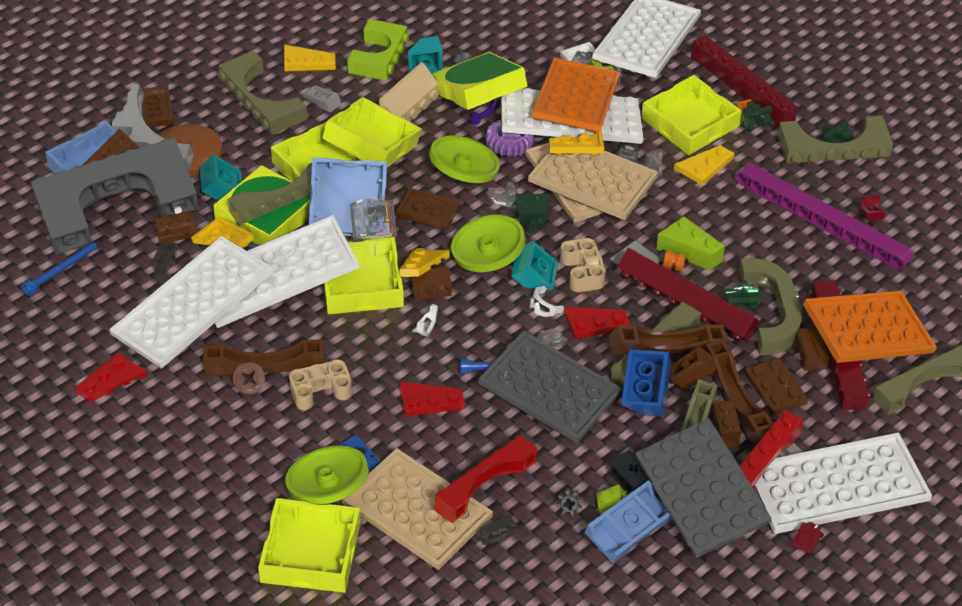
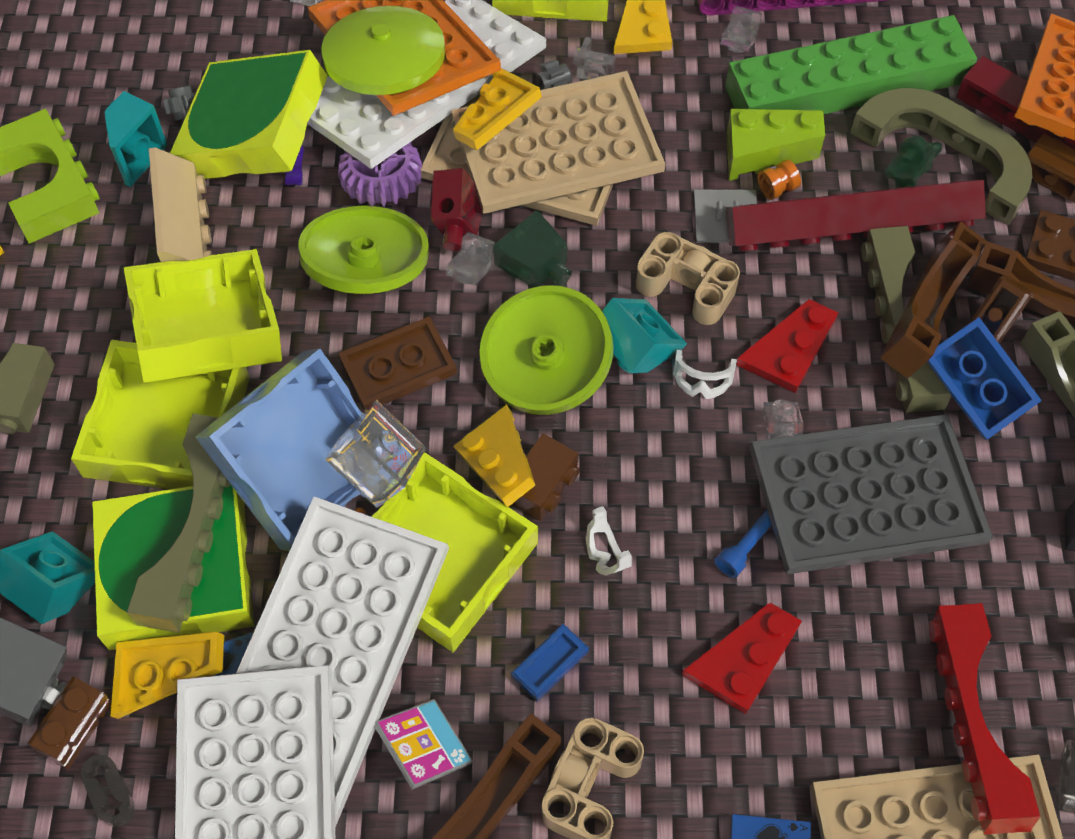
camera: 45 degrees left, 15 degrees up
light grey slope [303,85,341,112] -> none
none -> lime dish [321,6,445,95]
none -> piece [374,699,473,789]
none -> dark red torso [431,168,483,251]
none -> blue tile [511,624,589,702]
none -> clear bracket [720,6,762,53]
none -> bright green brick [725,15,977,114]

